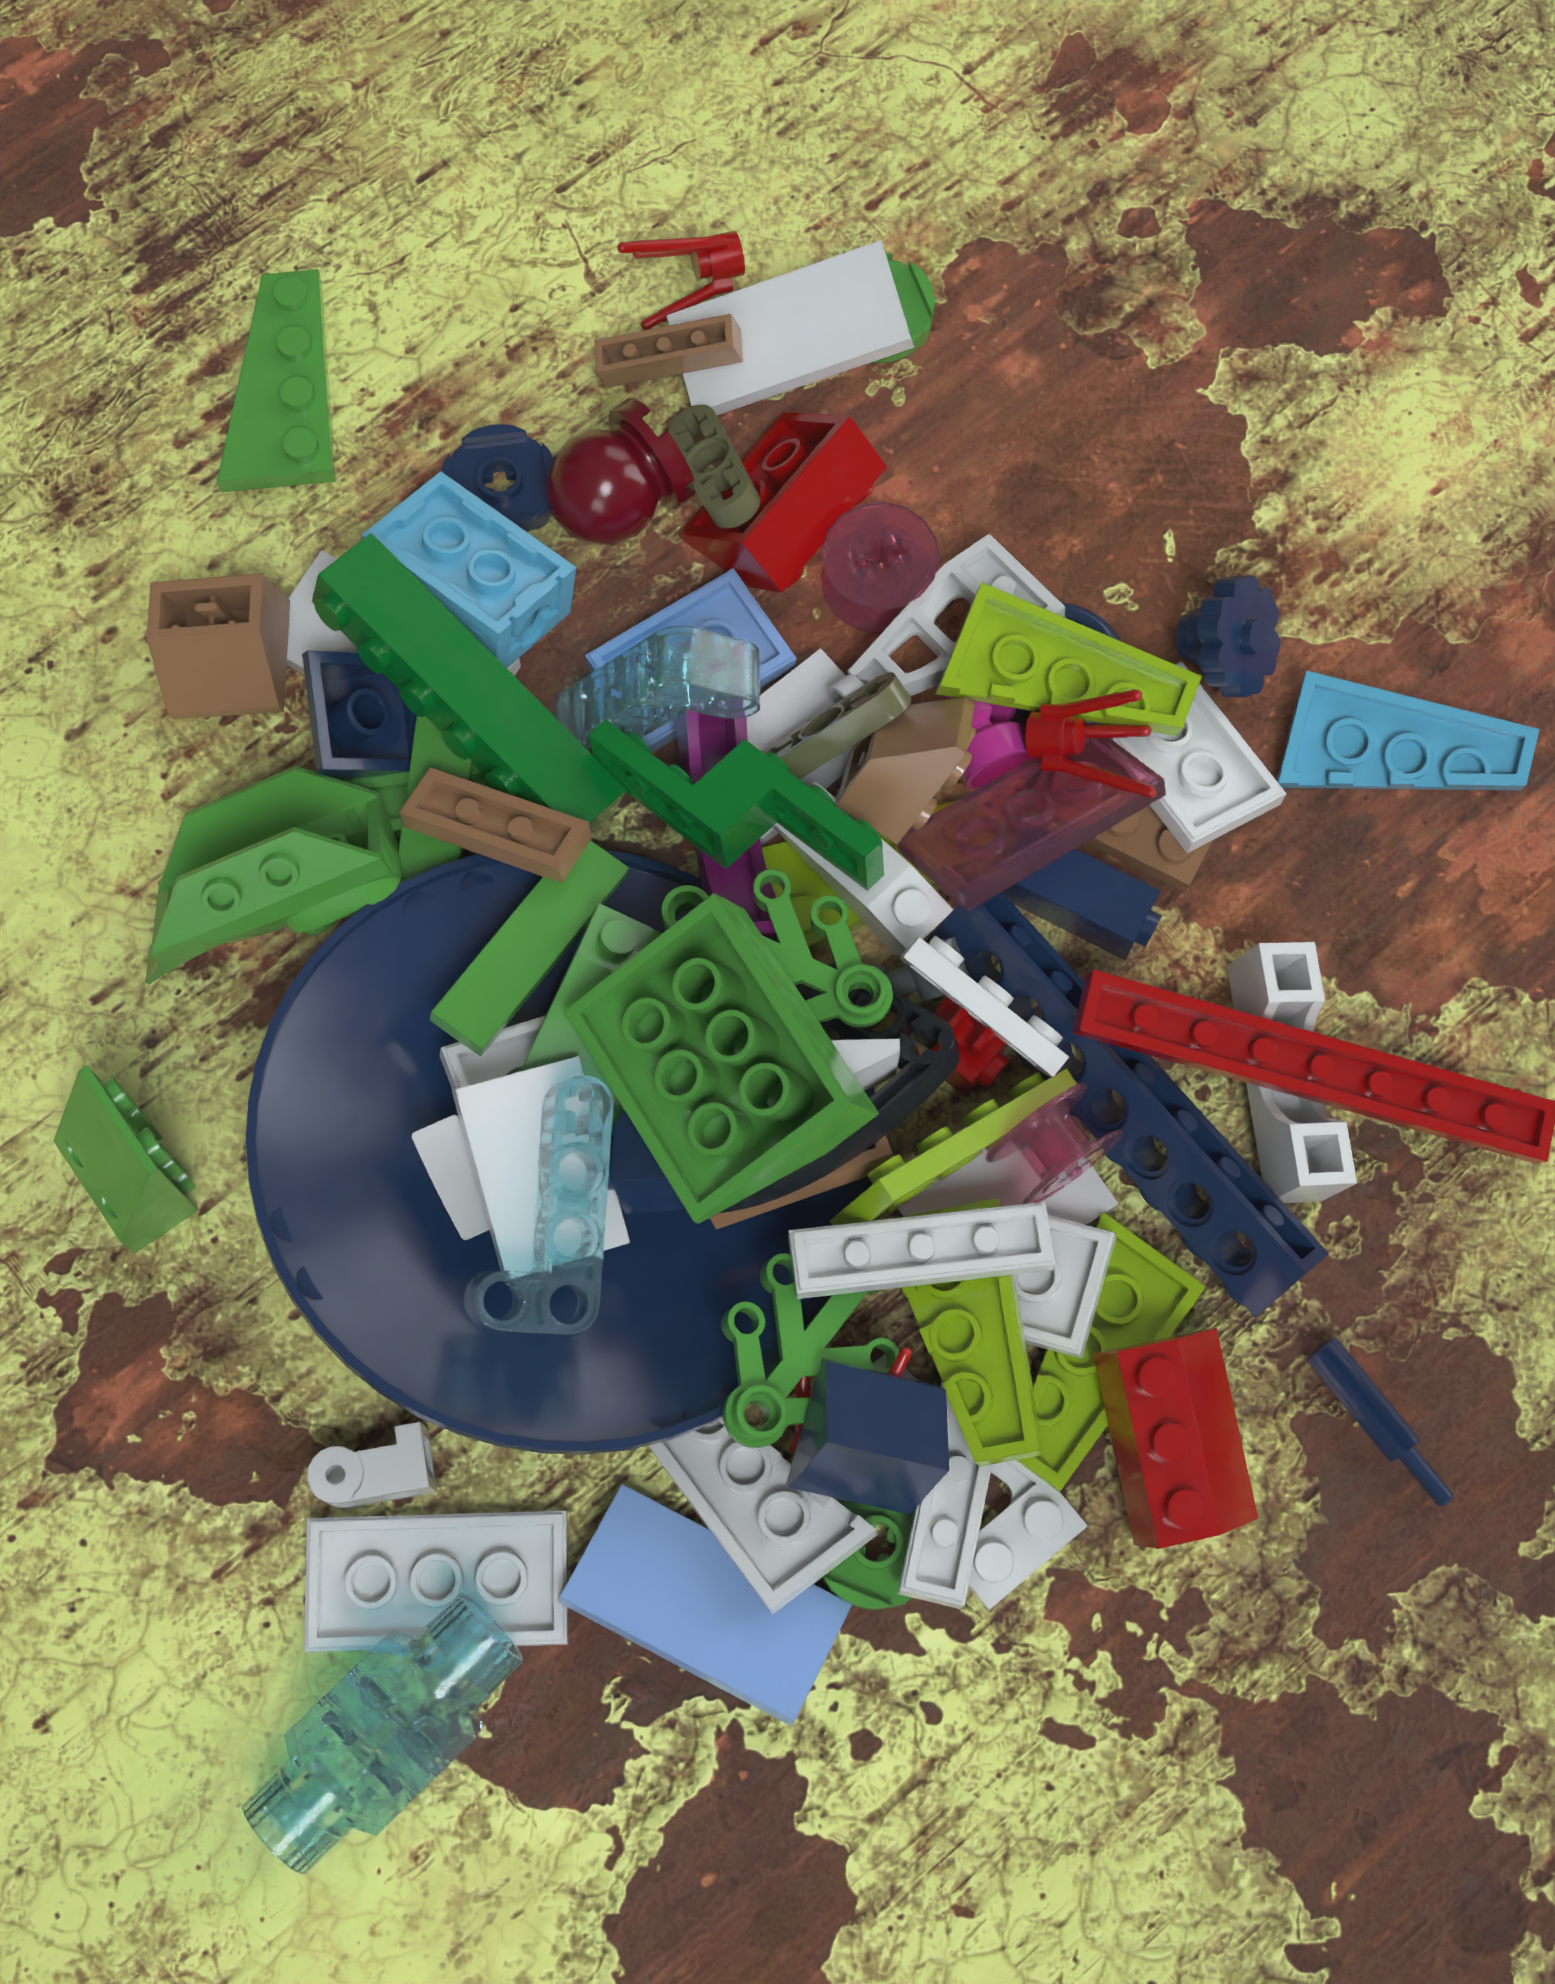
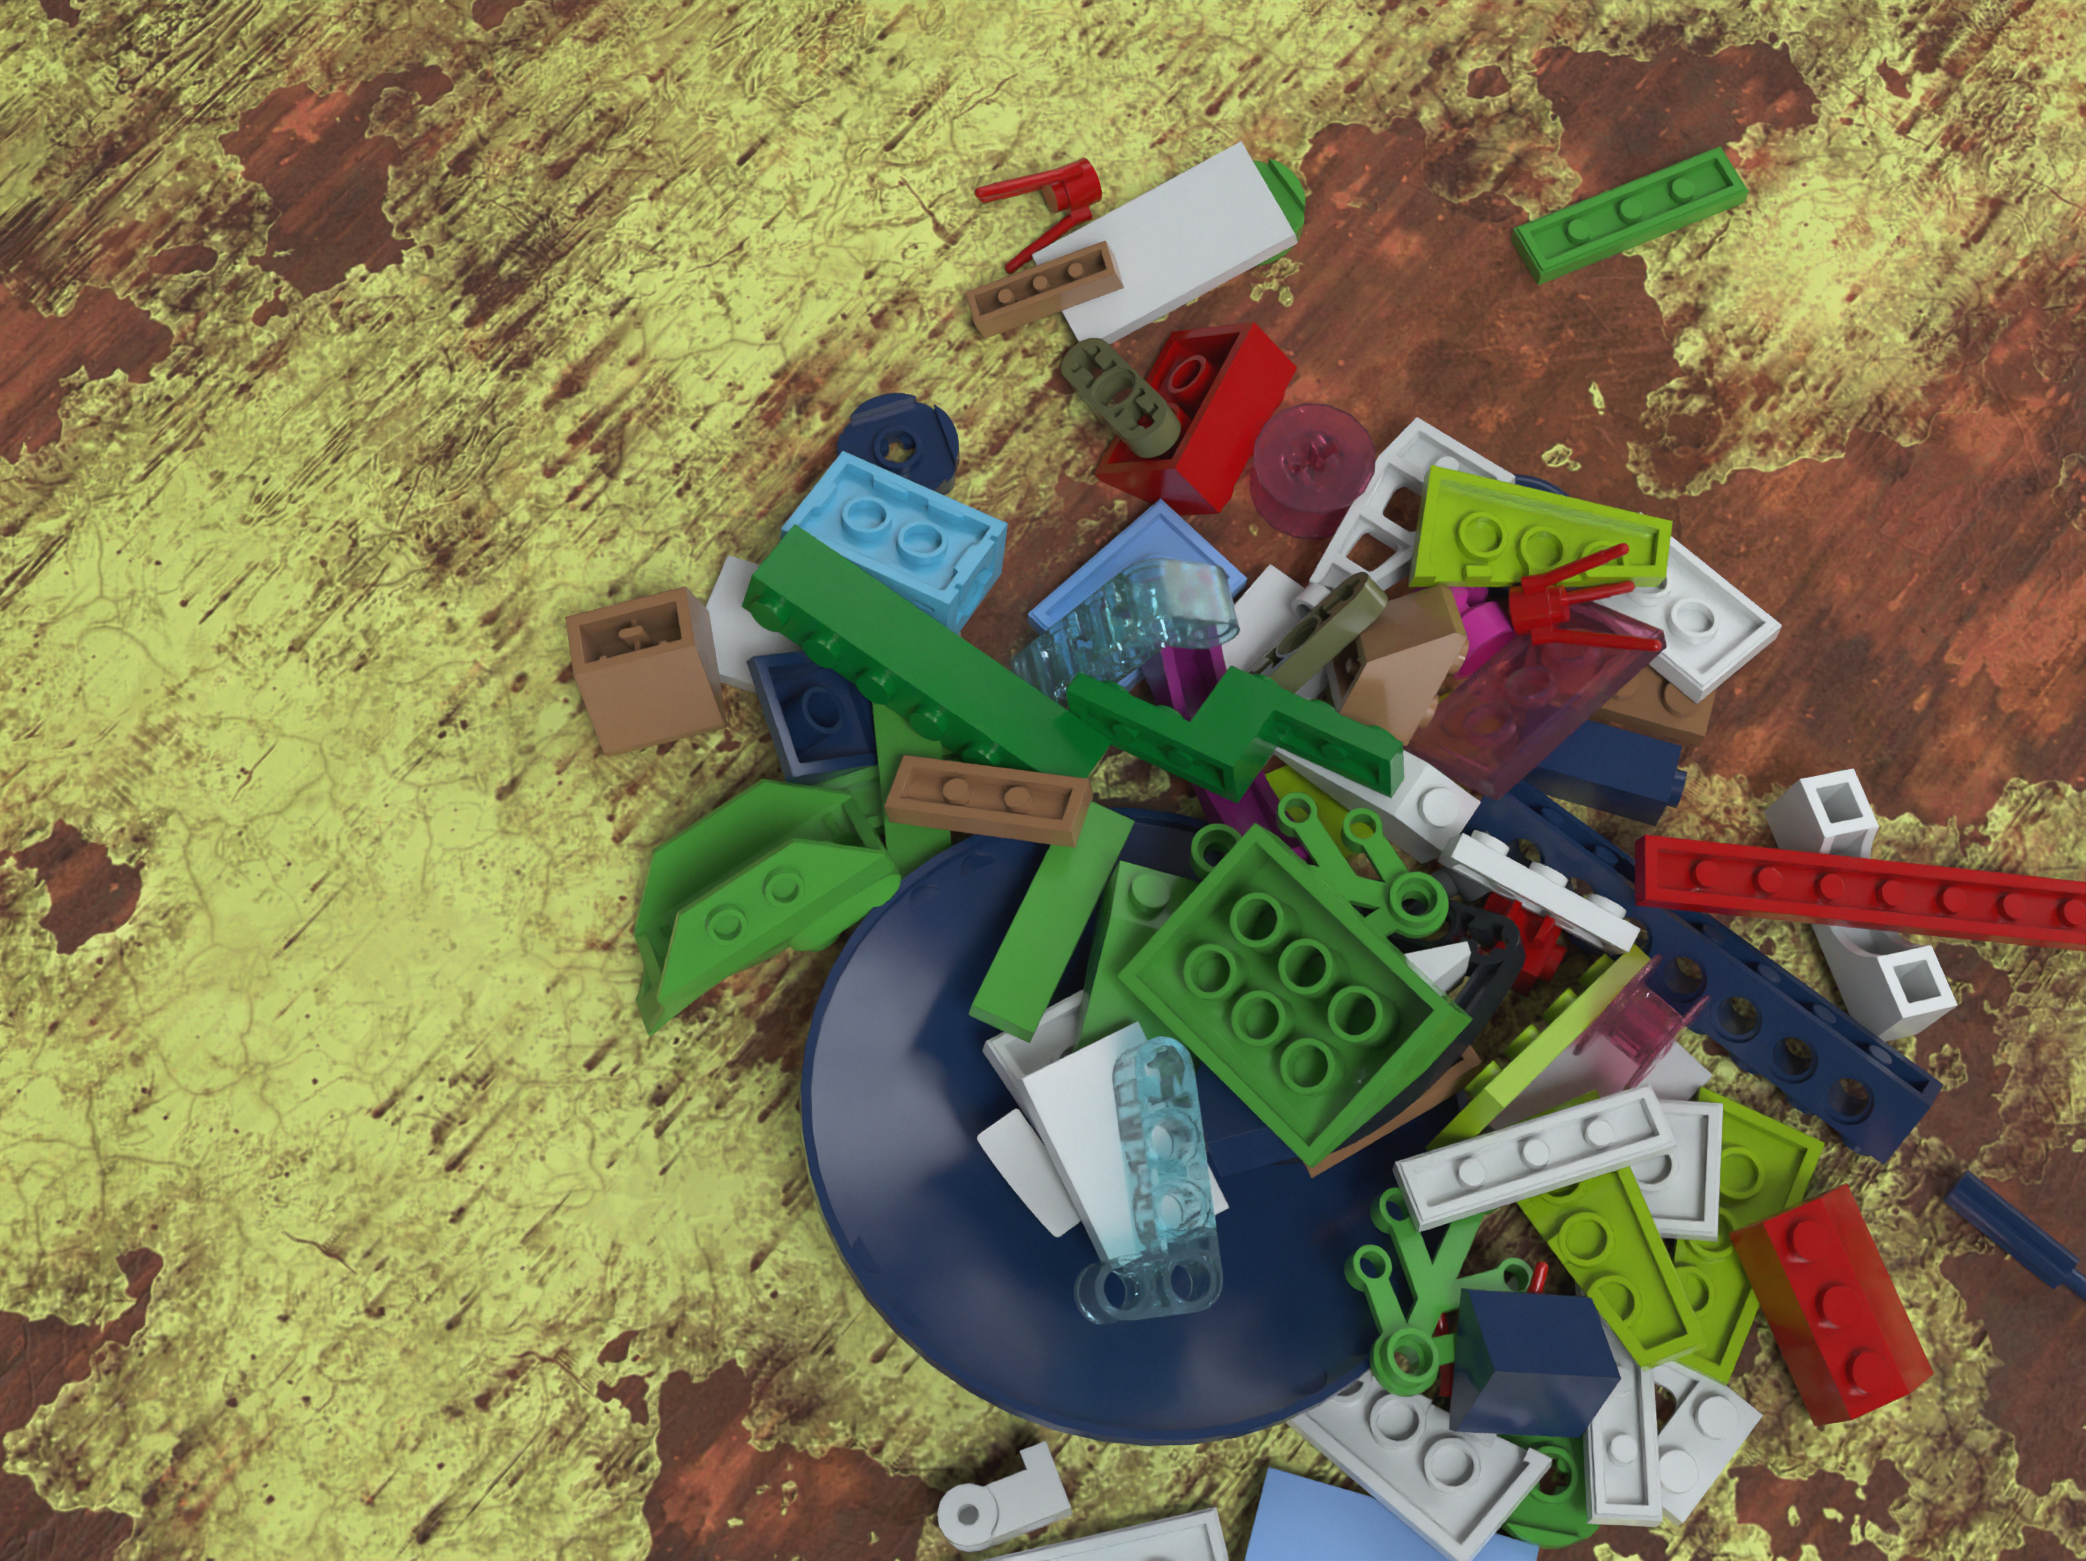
camera: 10 degrees left, 5 degrees down
bright green slope [53,1065,198,1254] -> none
bright green wing [217,269,336,492] -> none
dark red tile [545,398,695,545] -> none
dark blue plant [1176,575,1280,698] -> none
medium azure wing [1276,670,1540,791] -> none
none -> bright green tile [1511,146,1749,285]

